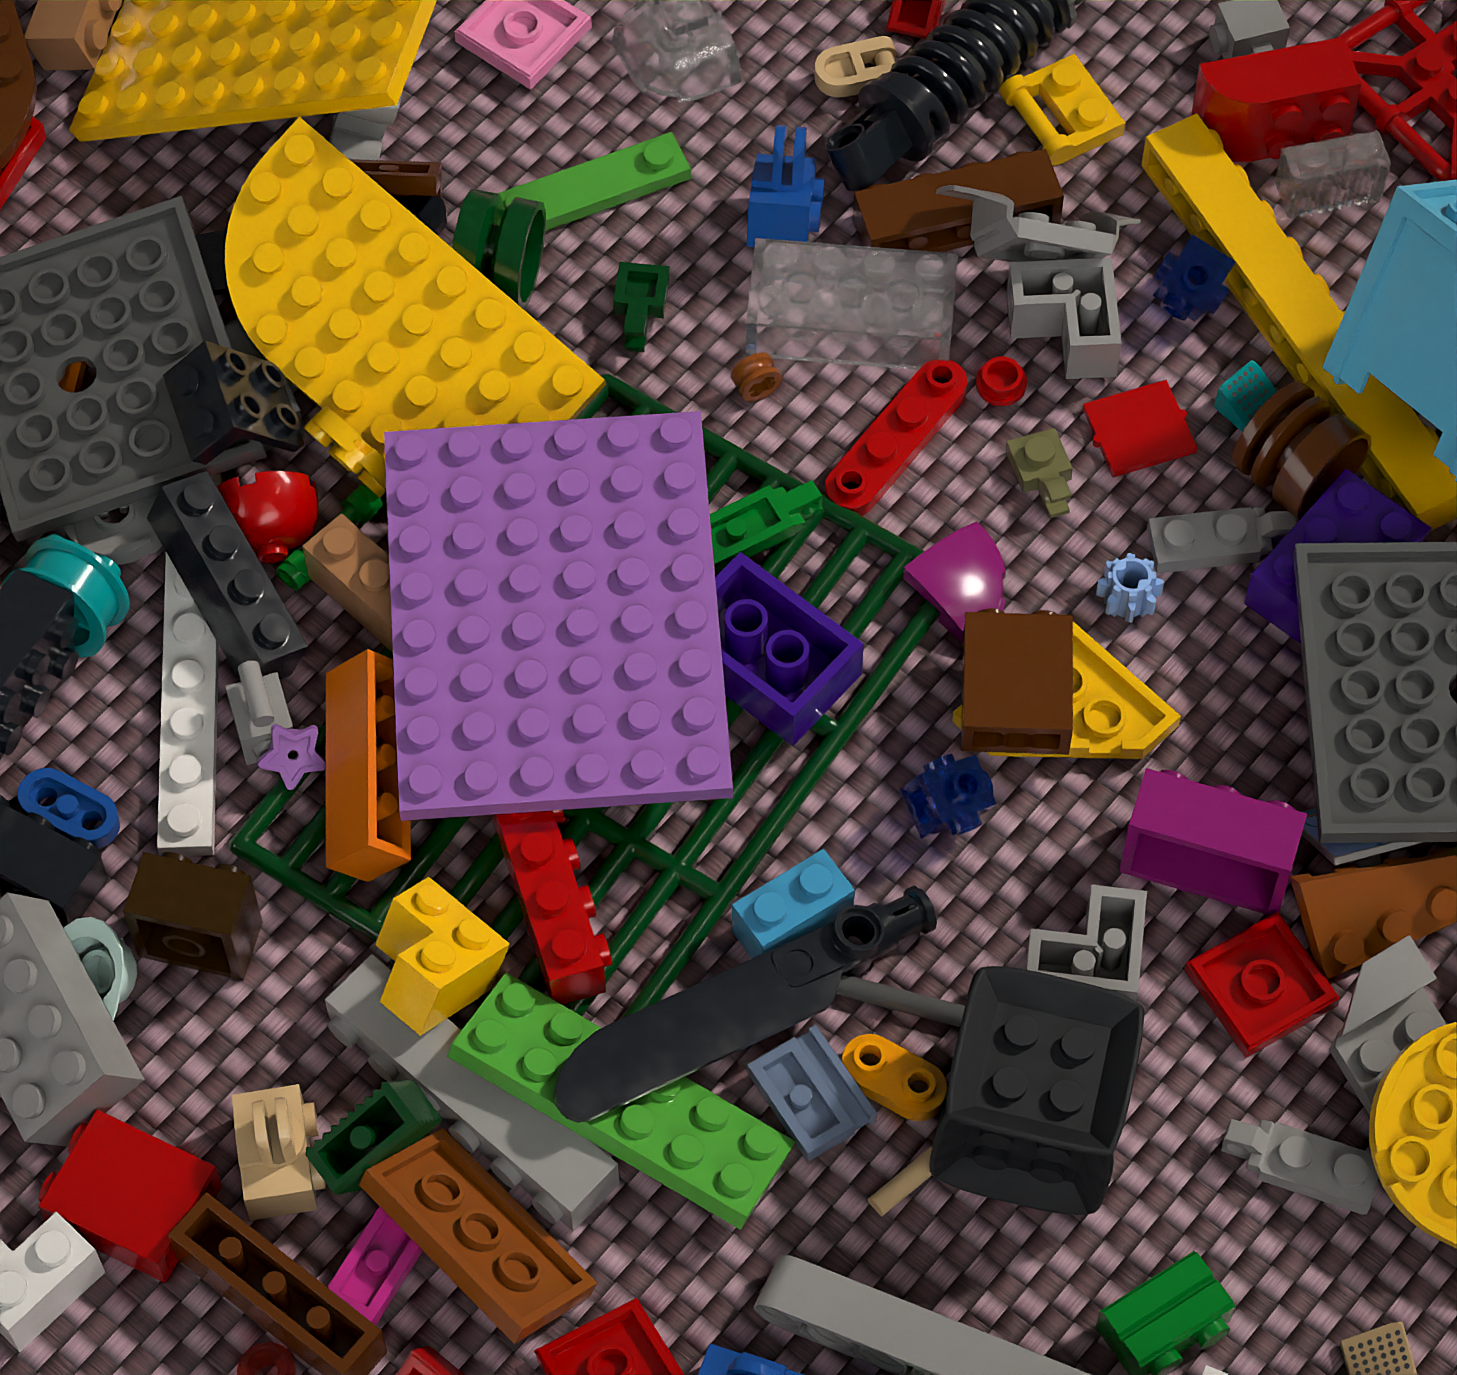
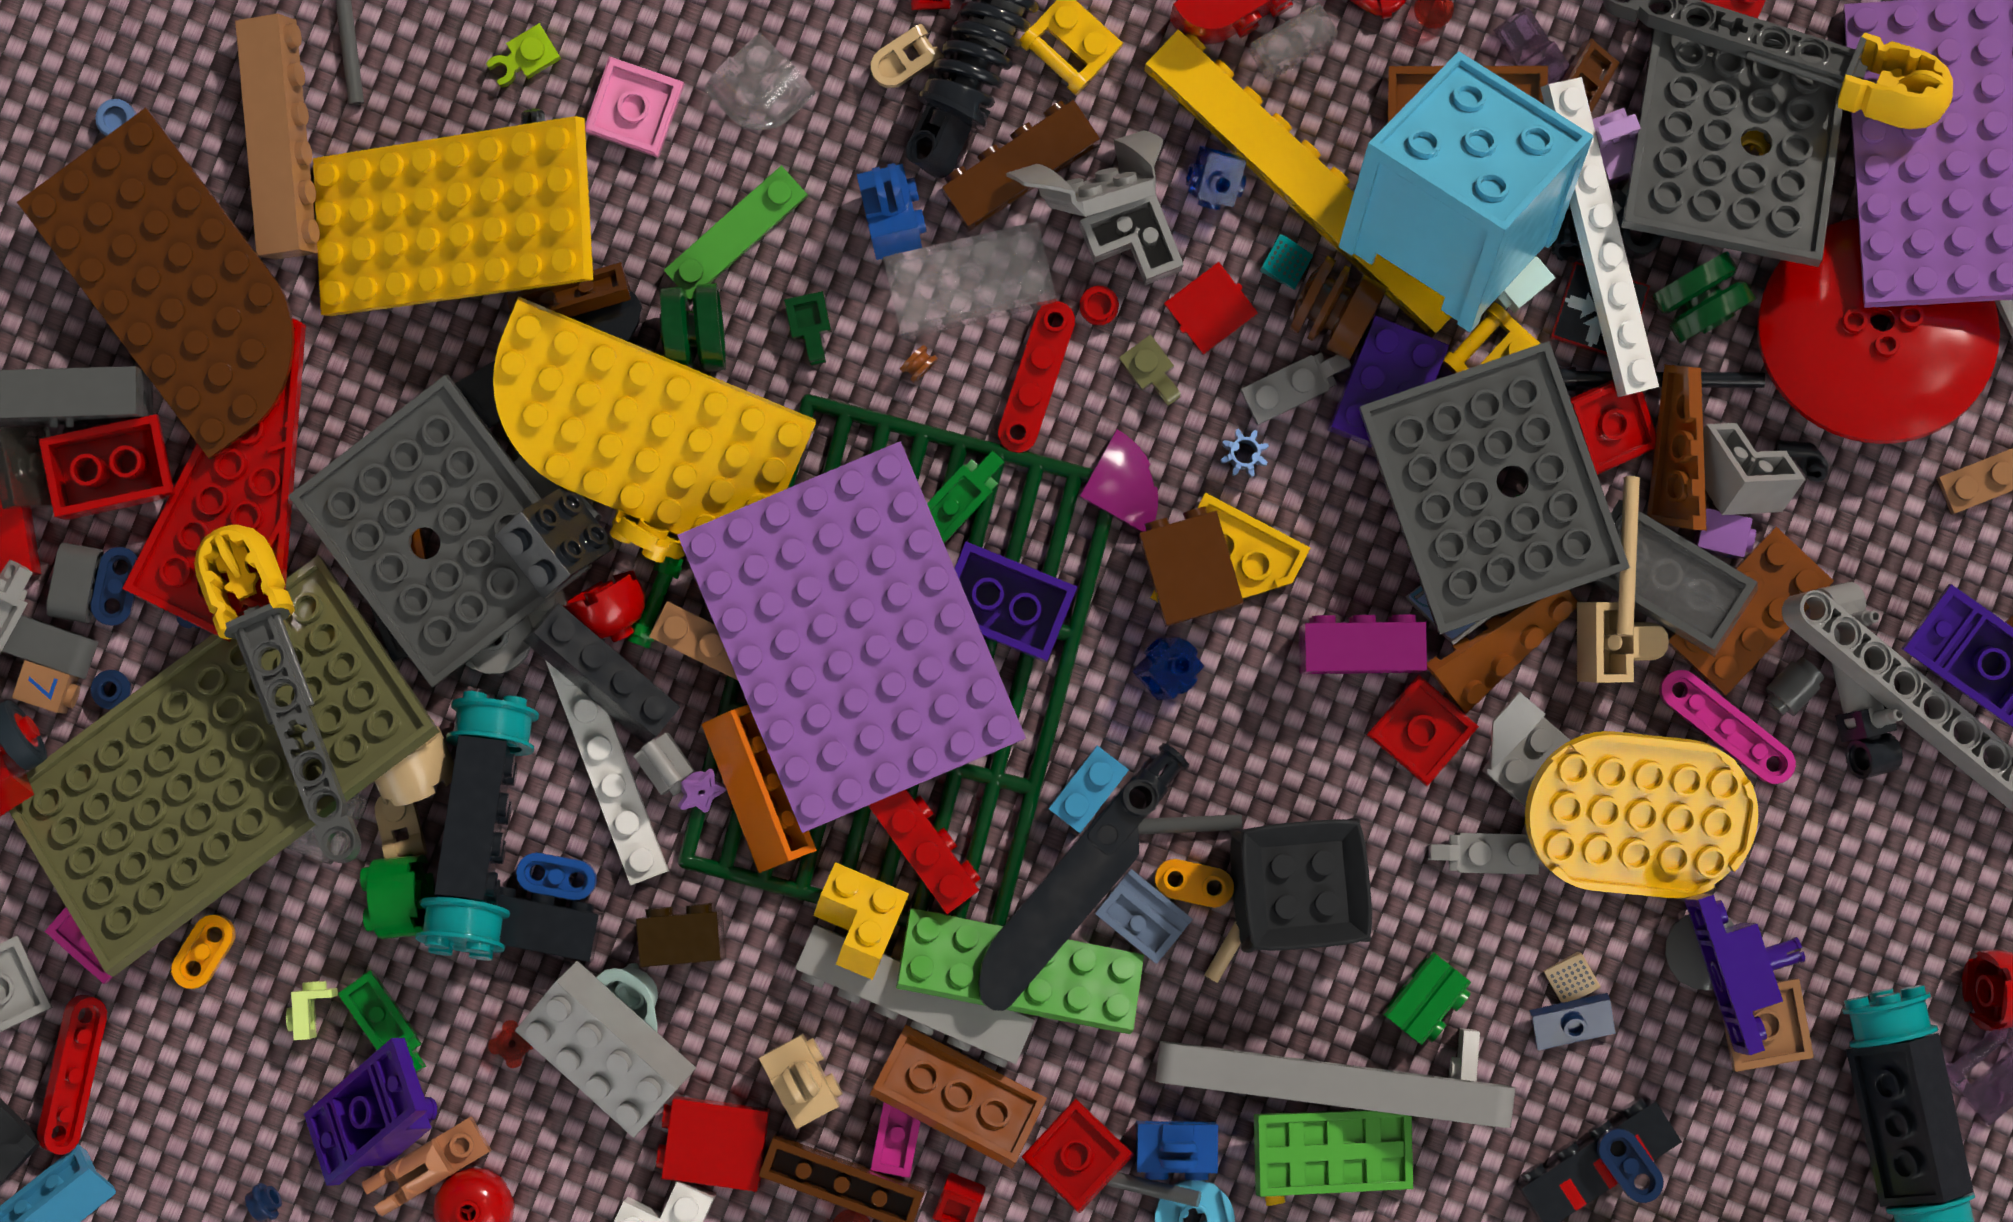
camera: 20 degrees left, 25 degrees up
dark green brick [305,1079,442,1195] -> none
light grey brick [1025,885,1147,1001] -> none

